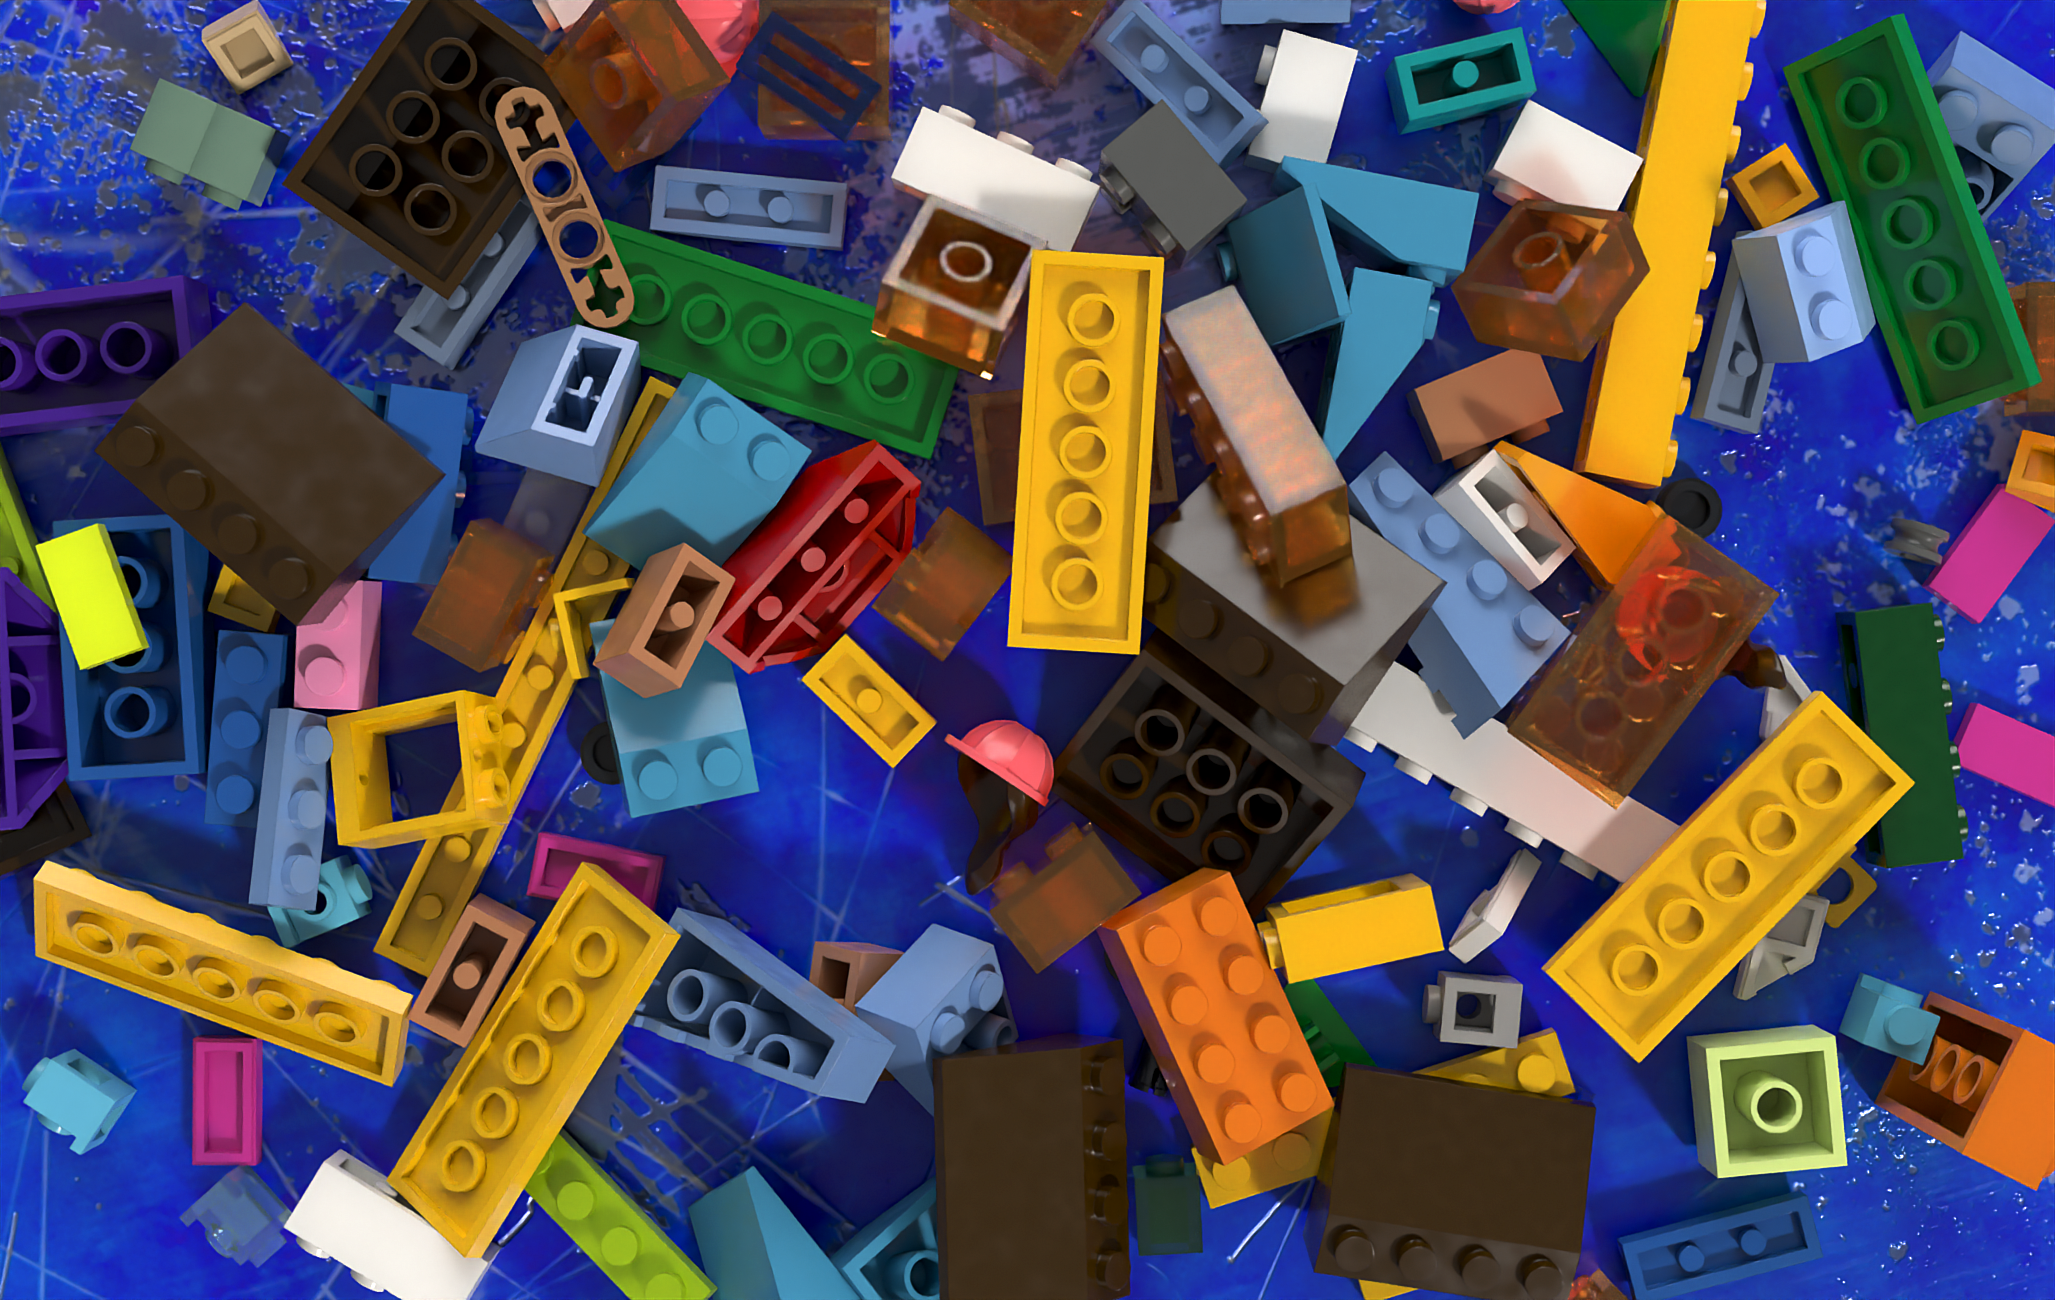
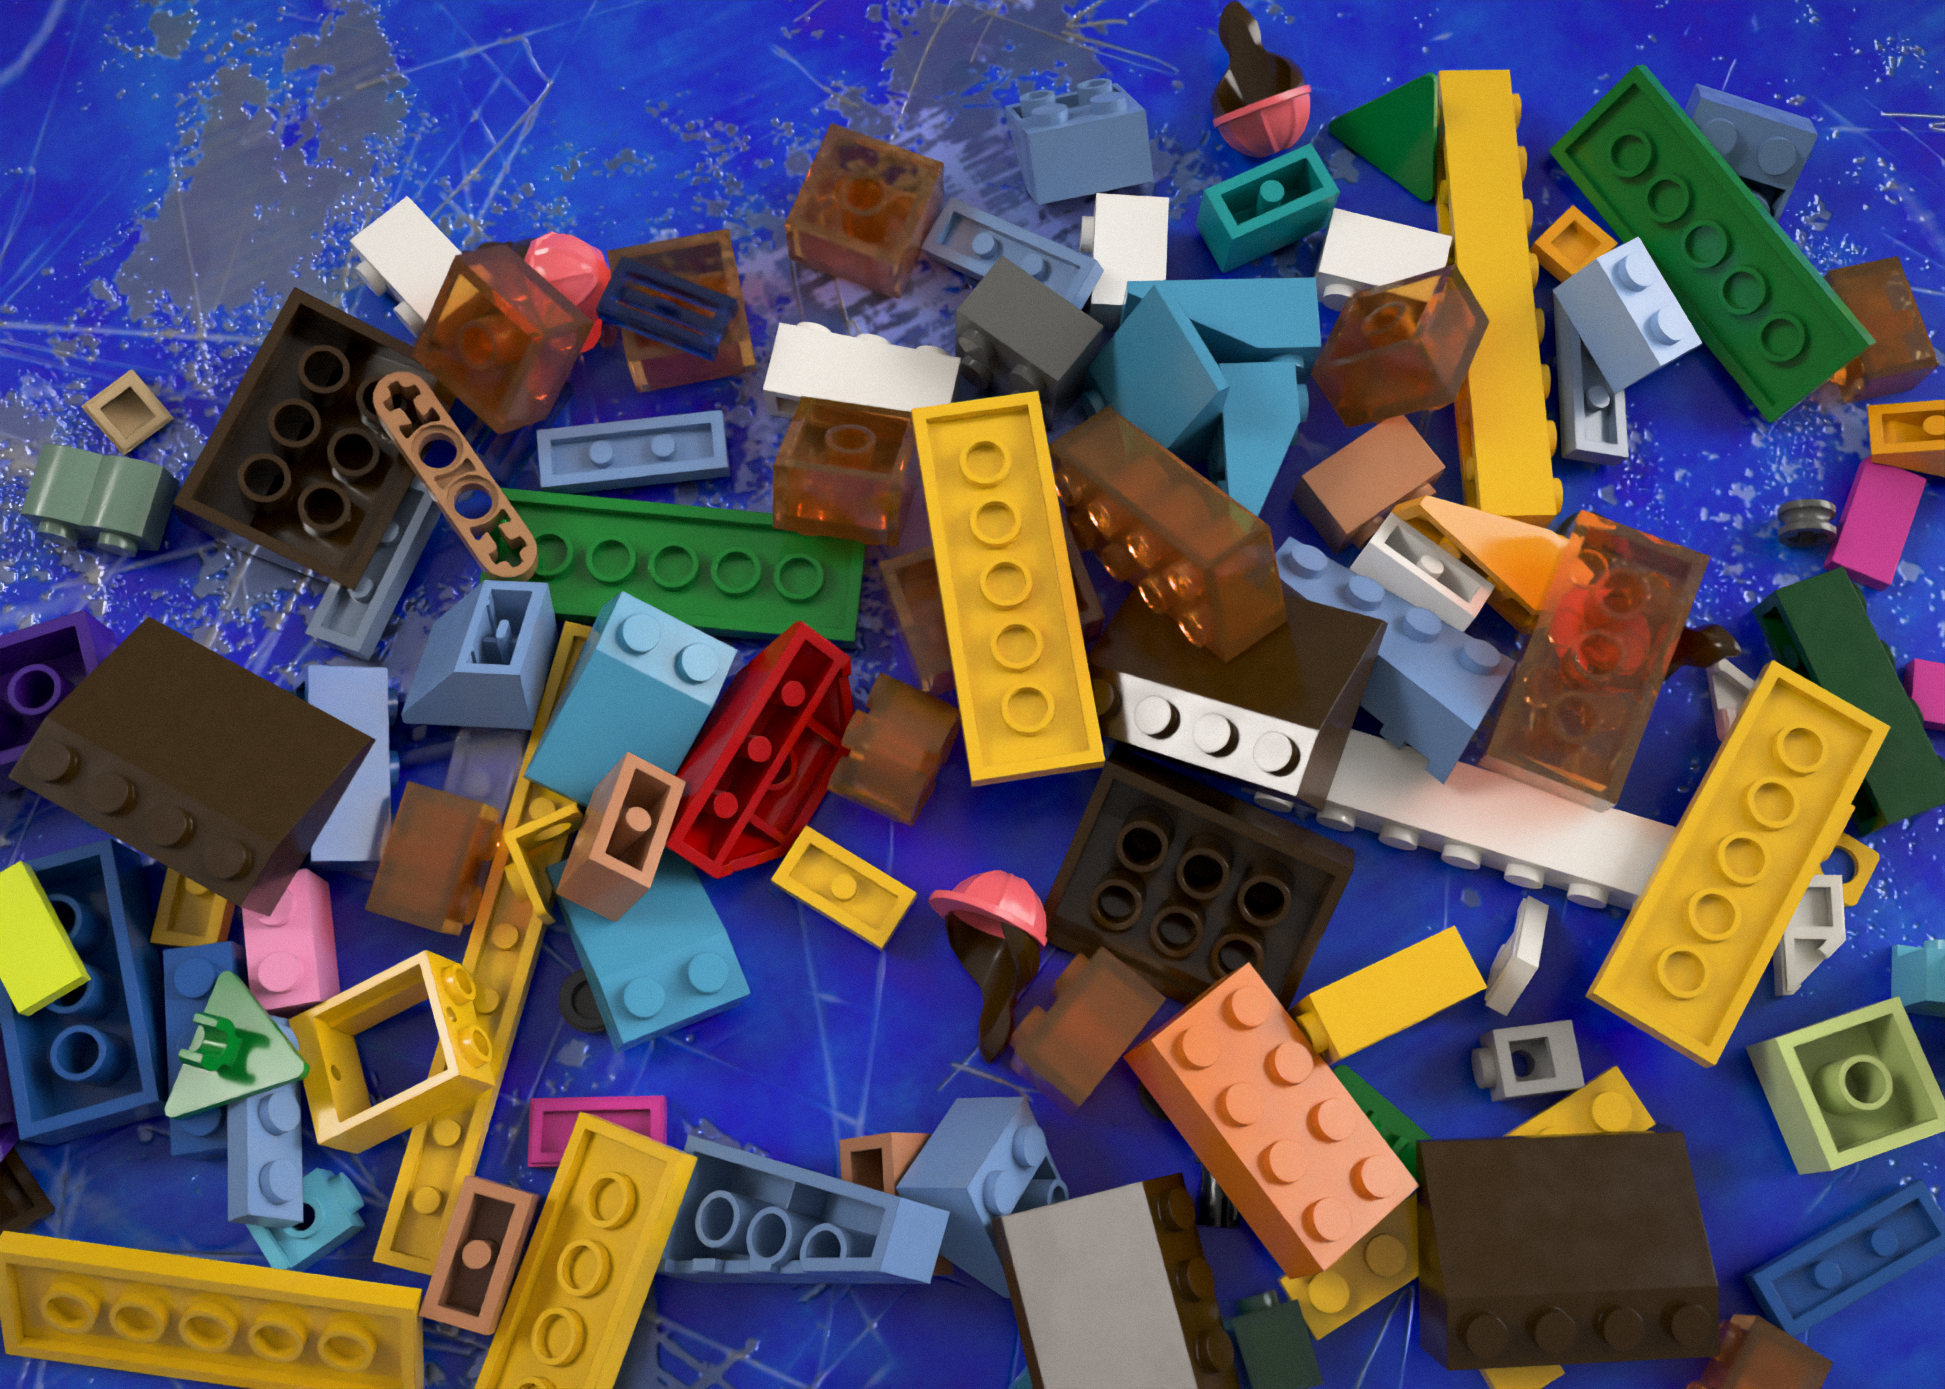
camera: 15 degrees left, 15 degrees down
none -> piece [164,971,310,1120]

